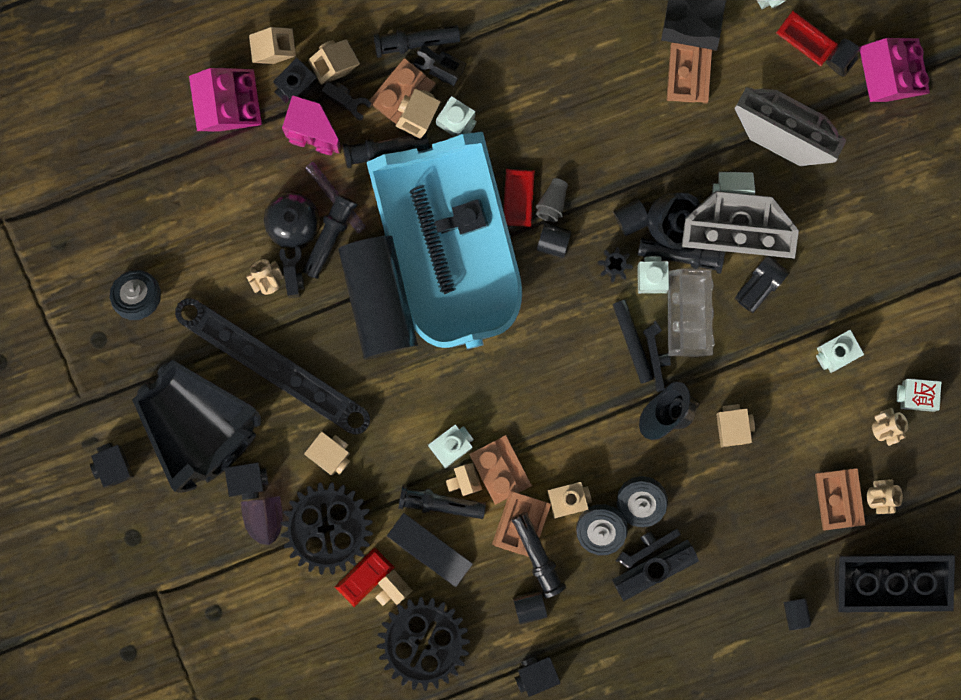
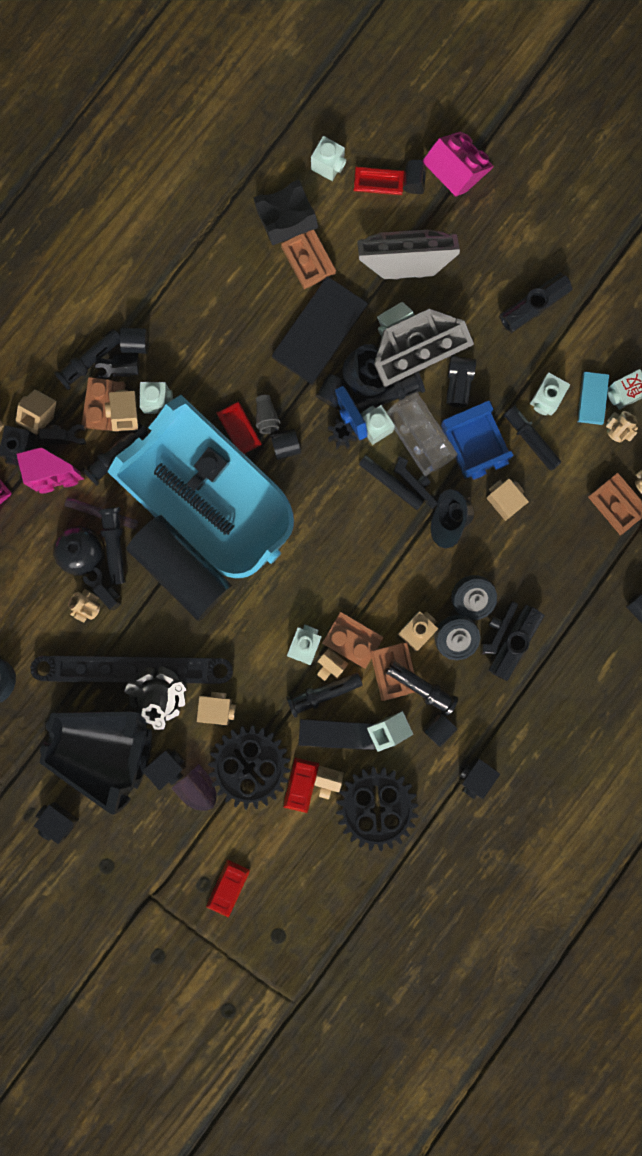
camera: 30 degrees left, 0 degrees up
none -> black brick [120,328,149,354]
none -> dark grey piece [124,667,187,730]
none -> red tile [206,859,250,918]
none -> black tile [272,276,368,385]
none -> blue plate [335,386,368,441]
none -> light aqua brick [367,711,414,751]
none -> blue panel [441,401,514,480]
none -> black piece [499,272,573,334]
none -> black axle [503,405,561,471]
none -> medium azure tile [577,372,609,425]

